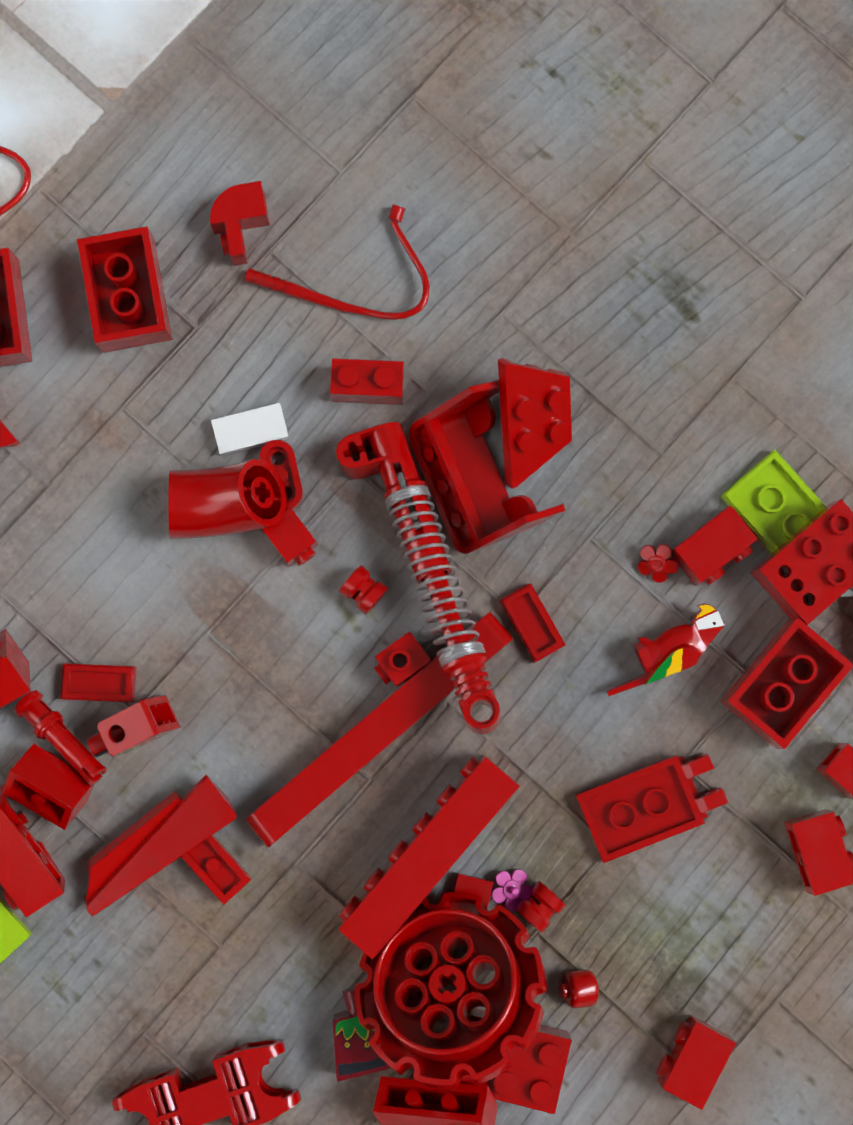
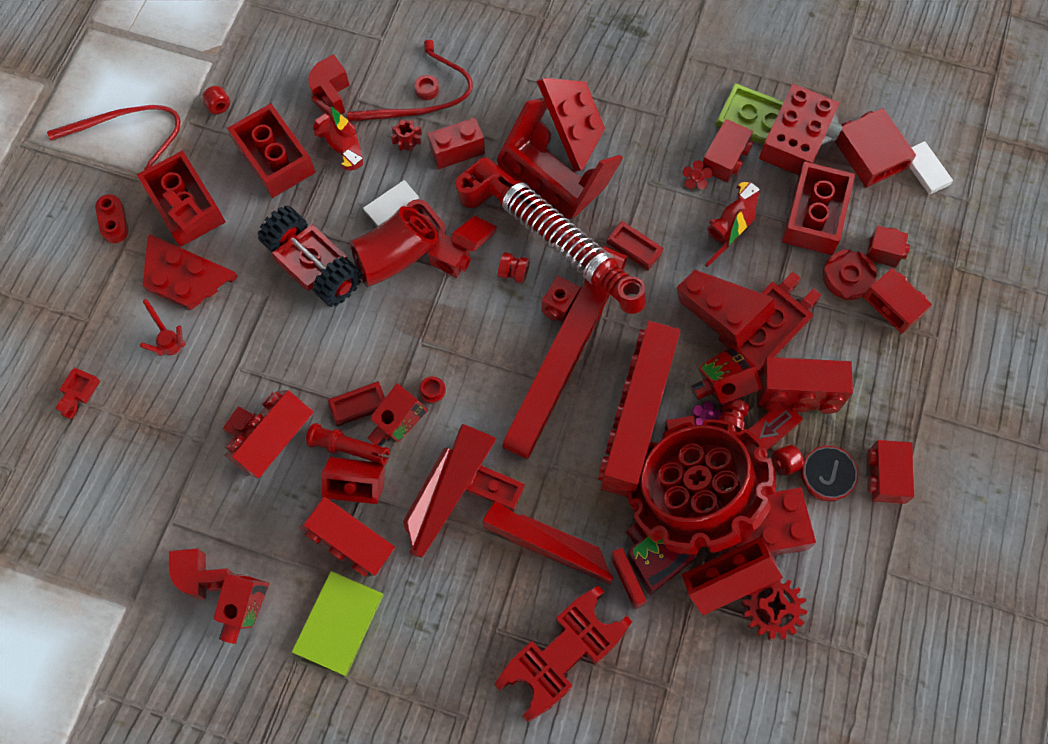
camera: 20 degrees left, 15 degrees down
none -> red piece [202,86,231,114]
none -> plate [258,206,363,307]
none -> red animal [311,95,363,171]
none -> red gear [391,119,422,151]
none -> red tile [414,75,439,100]
none -> red plate [419,376,446,403]
none -> red tile [451,216,497,252]
none -> red wedge [482,501,613,585]
none -> red tile [610,547,647,609]
none -> red wedge [676,270,775,349]
none -> red torso [691,345,763,404]
none -> red tile [748,405,803,451]
none -> red brick [757,357,853,414]
none -> black tile [801,445,858,502]
none -> red tile [823,249,877,300]

